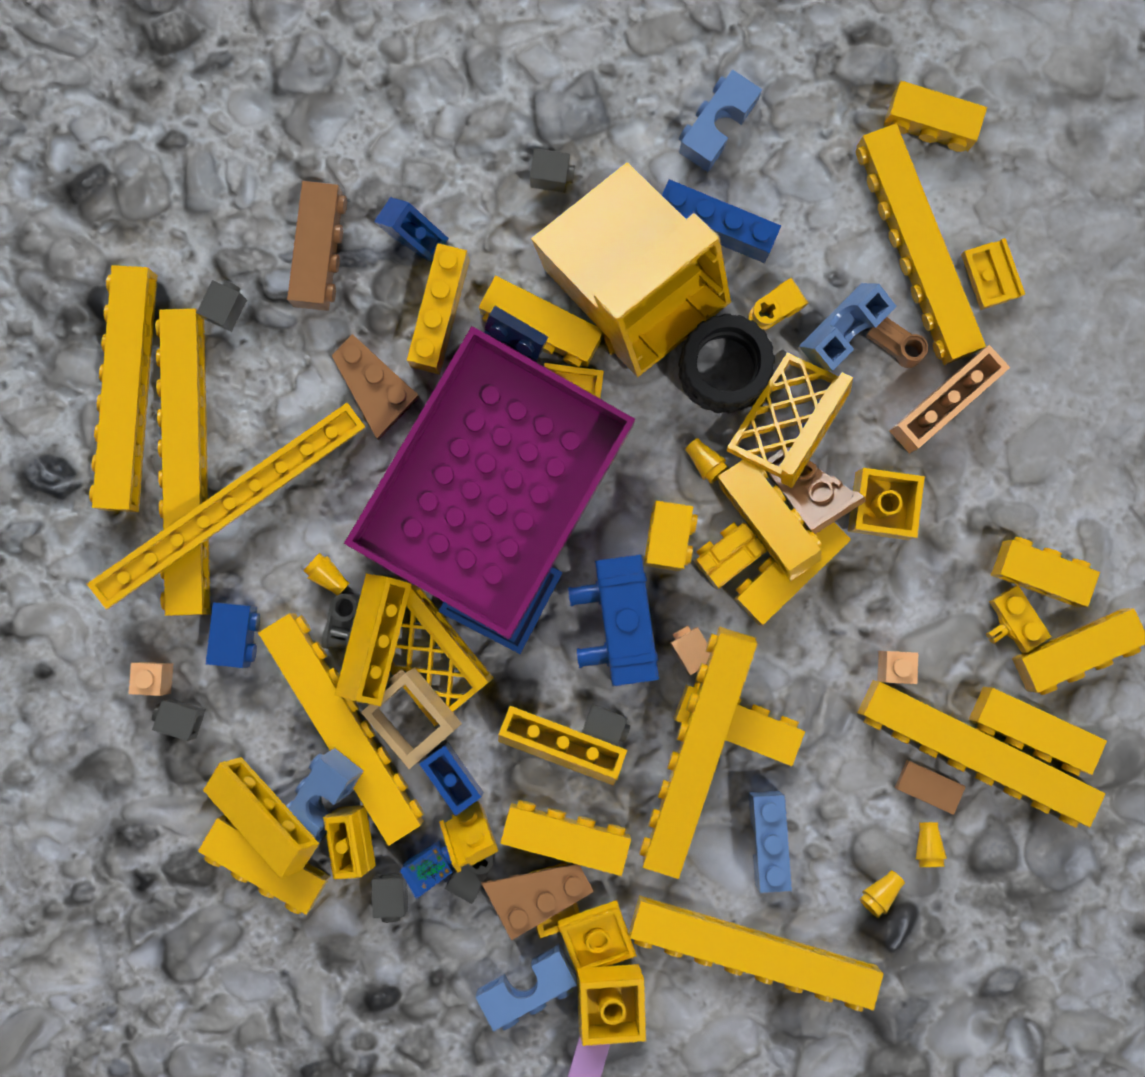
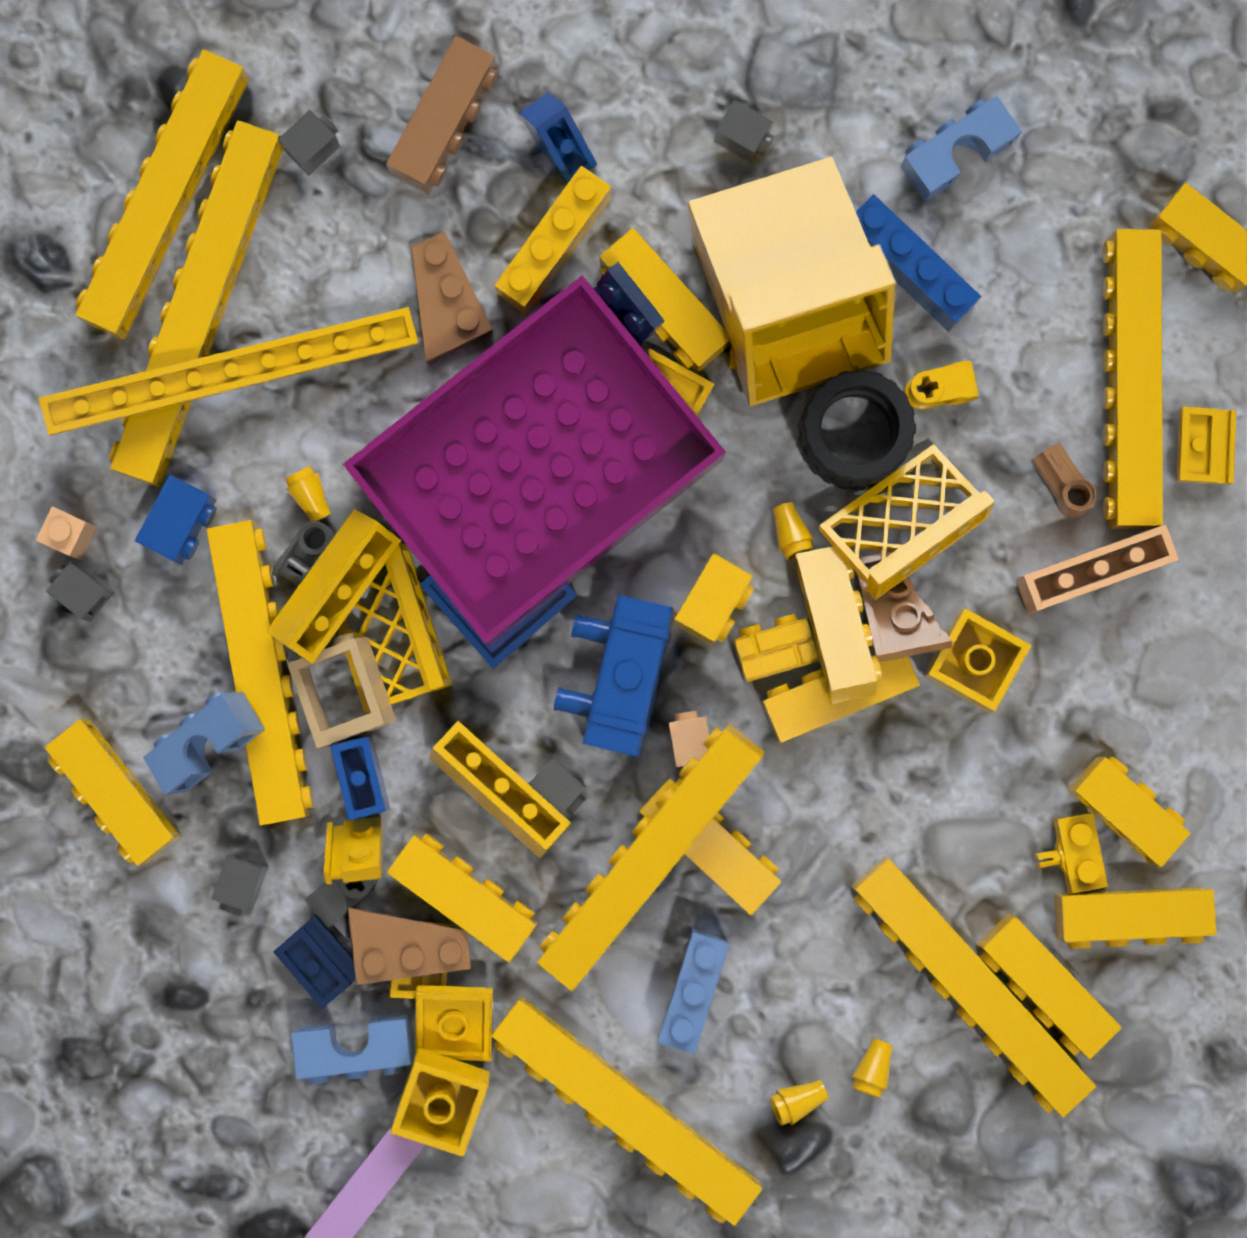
camera: 20 degrees right, 0 degrees up
yellow brick [203,757,320,879] -> none
yellow brick [323,805,376,879] -> none
blue slope [400,840,454,899] -> none
medium blue arch [799,283,897,371] -> none
light nougat brick [878,651,918,684] -> none
medium nougat tile [895,760,966,815] -> none
none -> dark blue plate [273,915,355,1009]

